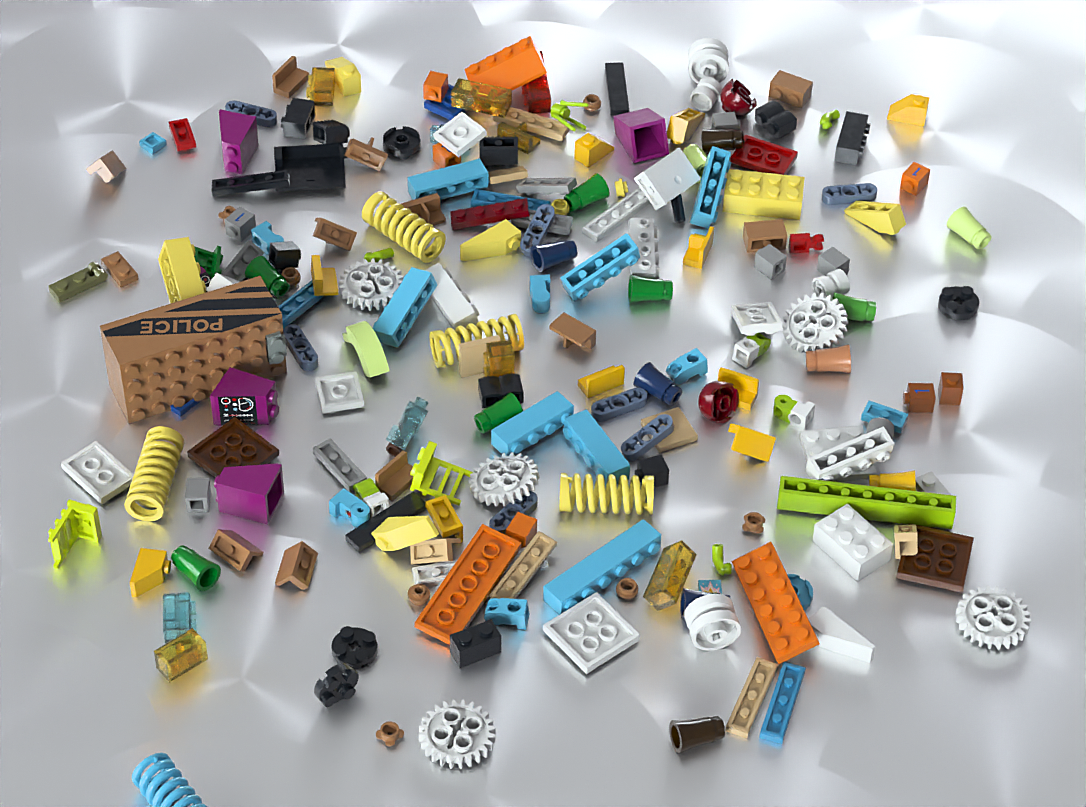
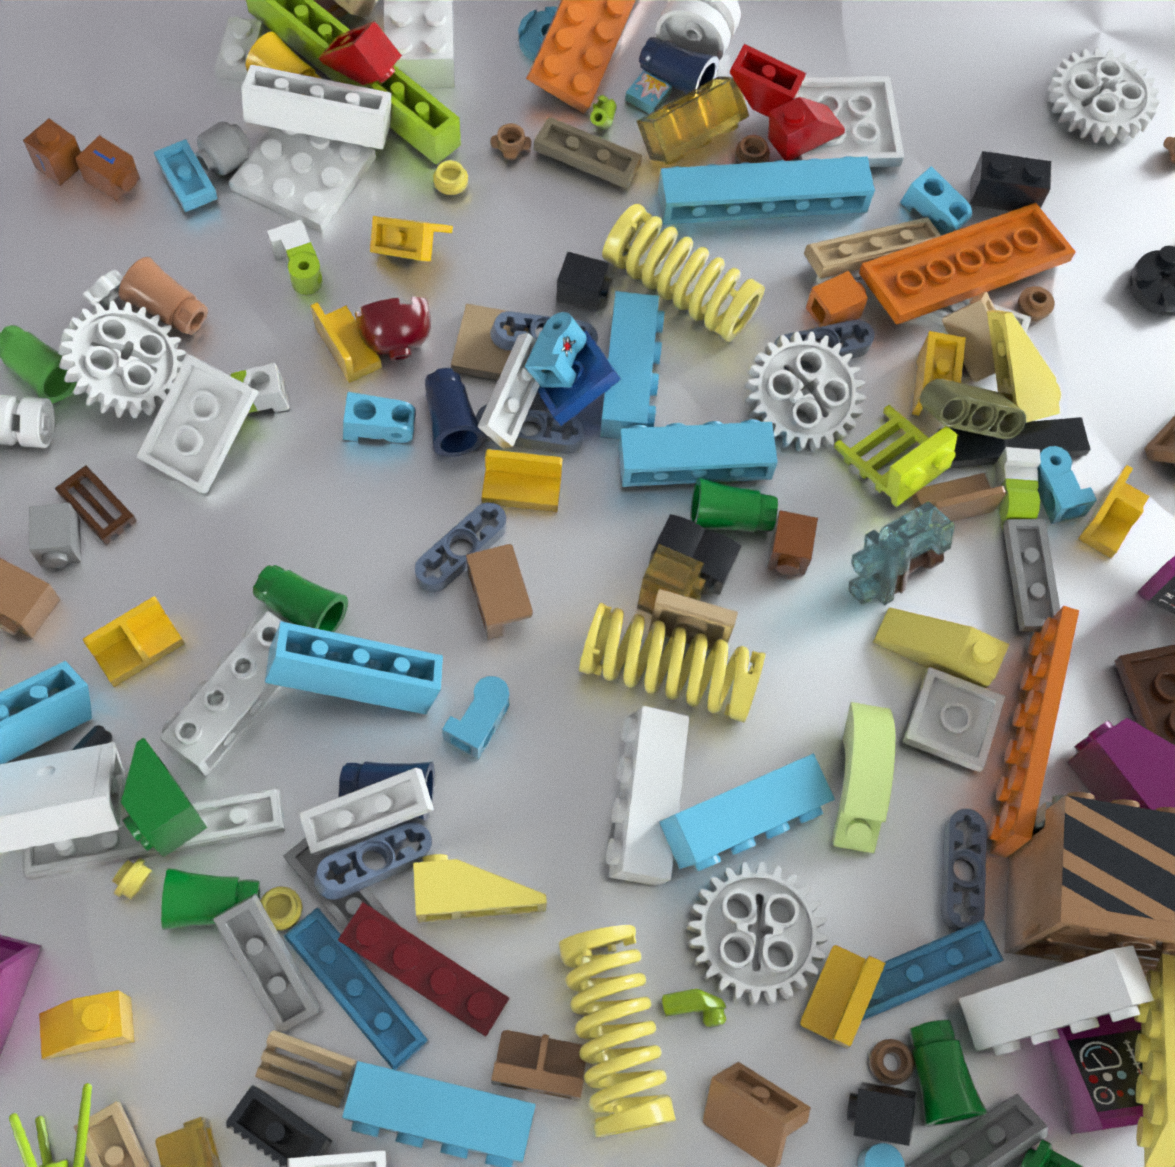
camera: 150 degrees left, 20 degrees up
none -> reddish brown tile [55,465,137,545]
none -> white plate [83,269,123,307]
none -> green slope [121,737,208,858]
none -> white plate [299,768,434,855]
none -> red slope [318,21,402,85]
none -> sand blue beam [415,503,506,592]
none -> light yellow plate [433,160,468,195]
none -> white plate [477,333,545,449]
none -> medium azure leg [525,312,587,388]
none -> dark tan plate [533,117,642,189]
none -> blue plate [537,330,621,426]
none -> red slope [729,44,807,117]
none -> dark orange brick [767,510,818,576]
none -> red slope [768,97,845,161]
none -> light yellow slope [873,607,1009,688]
none -> olive beam [920,379,1026,439]
none -> orange plate [987,605,1079,859]
none -> yellow panel [1078,464,1150,559]

